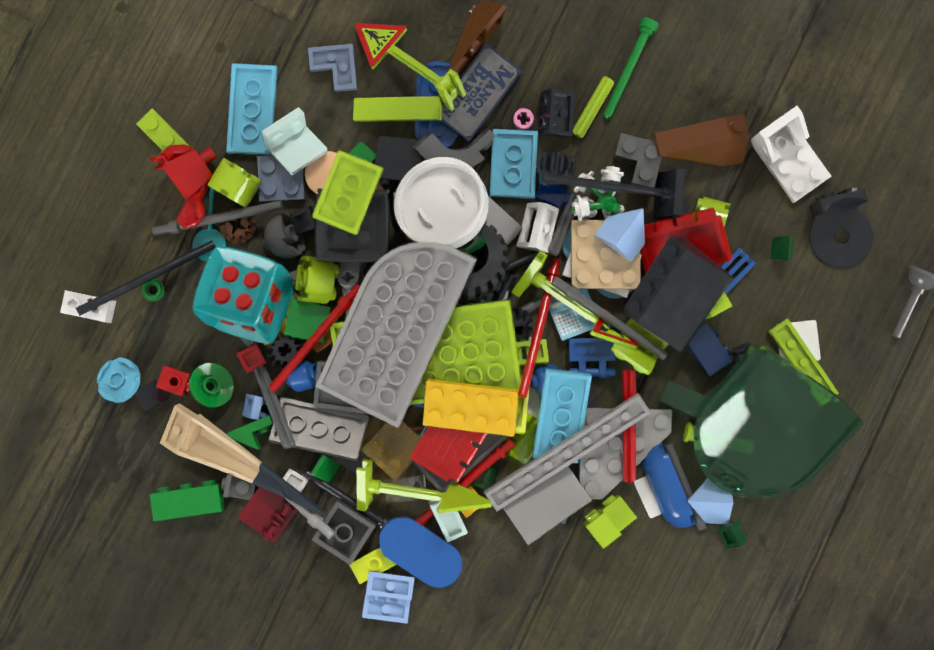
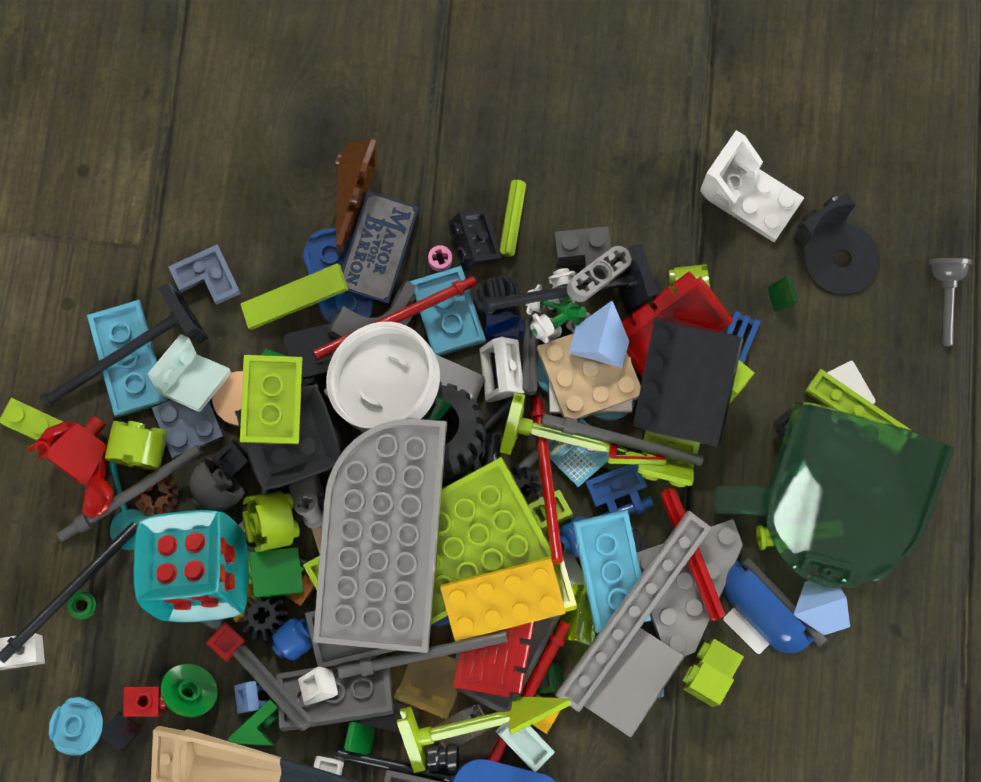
camera: 25 degrees left, 10 degrees down
red bar [268,283,361,392] -> none
lime piece [355,23,466,111] -> none
green piece [604,17,659,120] -> none
reddish brown wedge [653,114,749,167] -> none
dark blue brick [687,323,732,376] -> none
dark green tile [717,521,748,549] -> none
none -> black tile [40,283,209,409]
none -> white slope [298,667,338,705]
none -> red bar [312,276,477,361]
none -> dark grey bar [337,631,508,678]
none -> black wheel [427,743,459,773]
none -> light grey beam [567,246,632,302]

